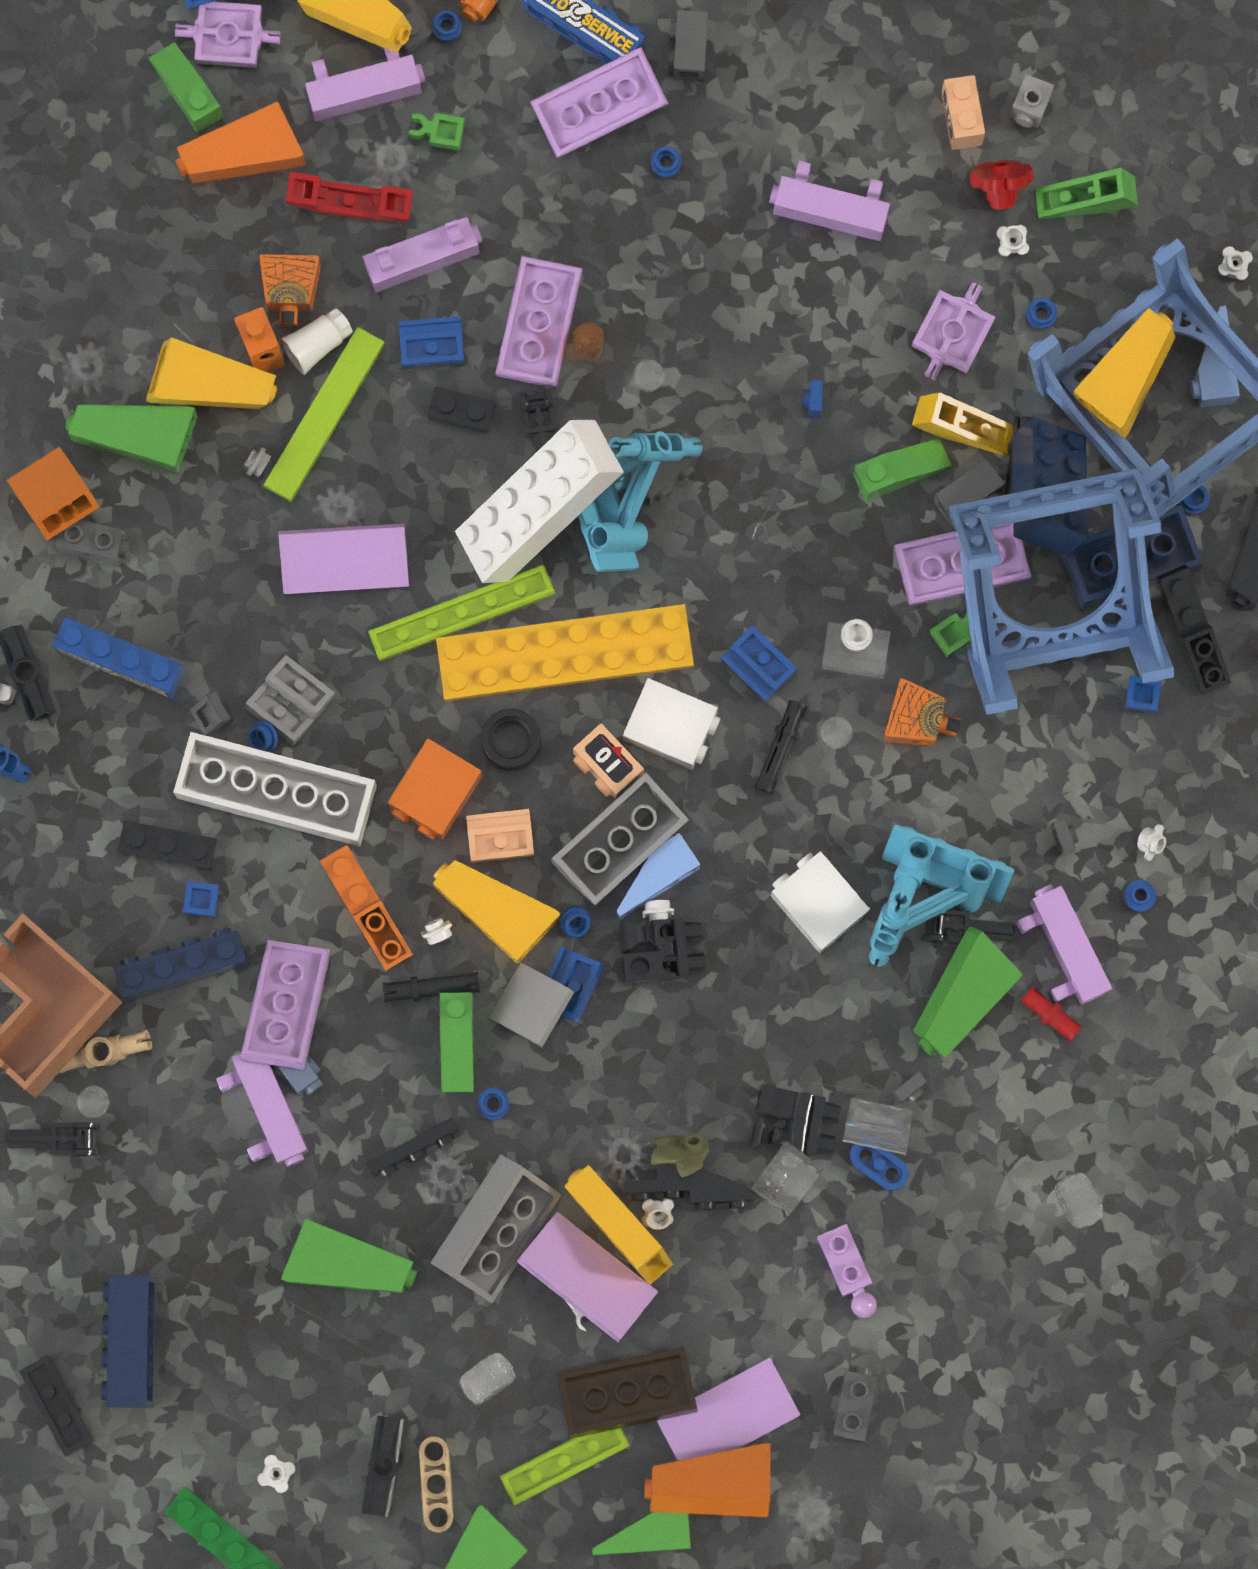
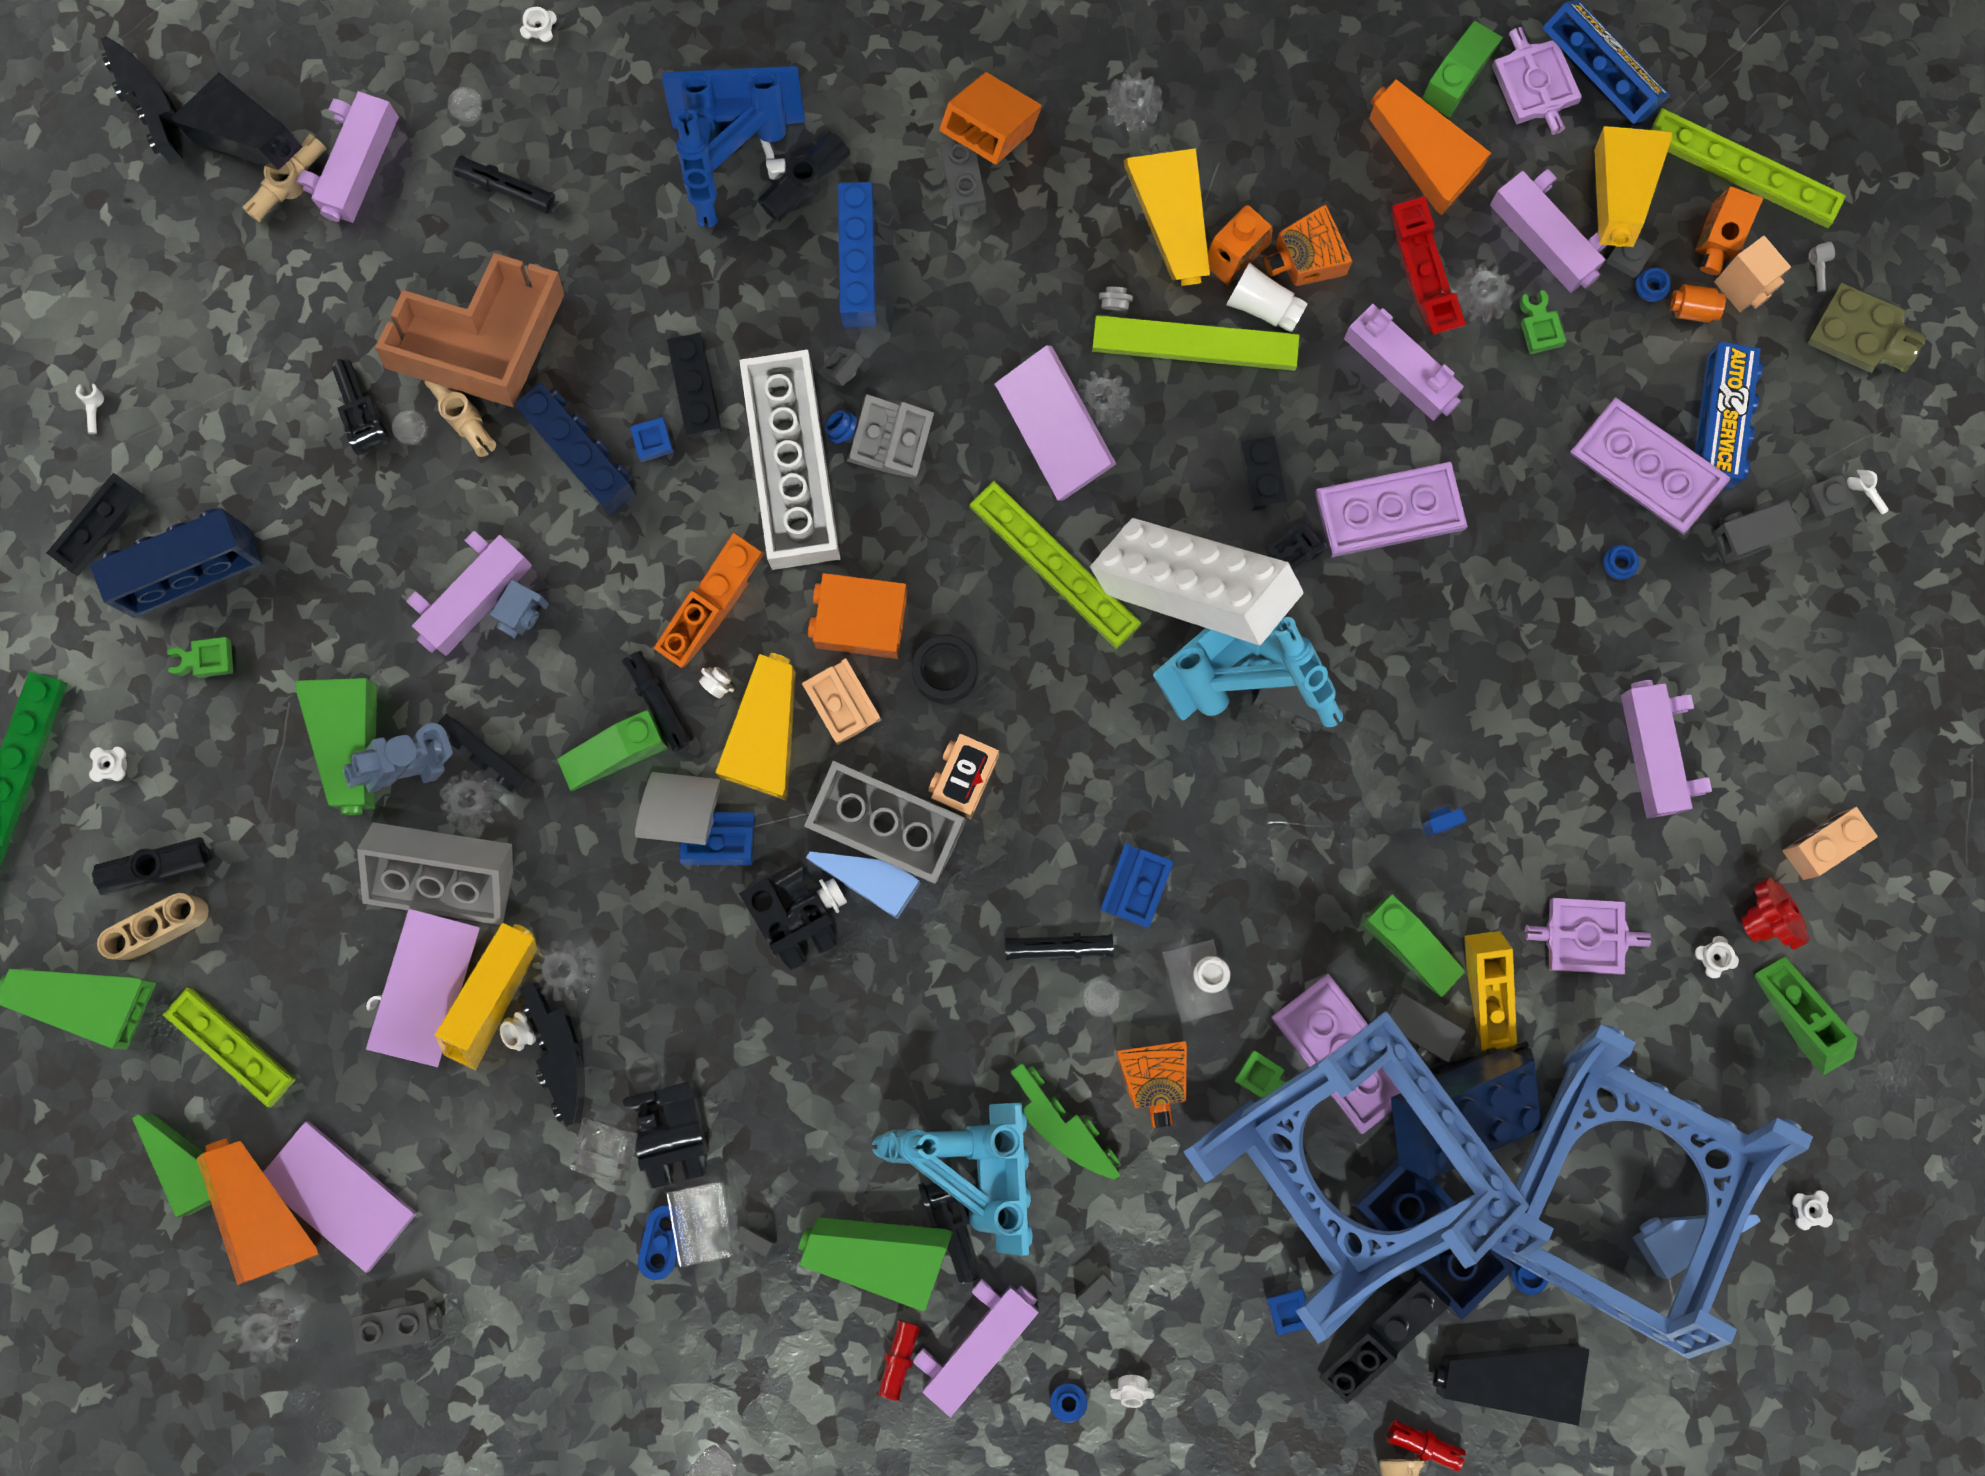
camera: 70 degrees right, 0 degrees up
bright green slope [66,405,198,474] -> none
lavender tile [240,940,330,1070] -> none
blue plate [399,316,464,368] -> none
yellow plate [436,604,694,702] -> none
clear gear [459,1353,515,1405] -> none
blue plate [477,1088,509,1120] -> none
dark brown plate [557,1347,698,1439] -> none
blue plate [559,906,590,937] -> none
clear orange brick [573,322,604,360] -> none
white brick [623,678,721,770] -> none
clear plate [633,360,665,391] -> none
olive plate [651,1134,709,1178] -> none
white brick [771,851,870,954] -> none
lavender plate [817,1224,877,1318] -> none
light grey brick [1010,74,1054,128] -> none
blue plate [1026,298,1057,329] -> none
yellow slope [1073,308,1175,439] -> none
none -> bright green plate [167,637,233,678]
none -> sand blue hips [343,723,453,793]
none -> bright green slope [1011,1063,1121,1180]

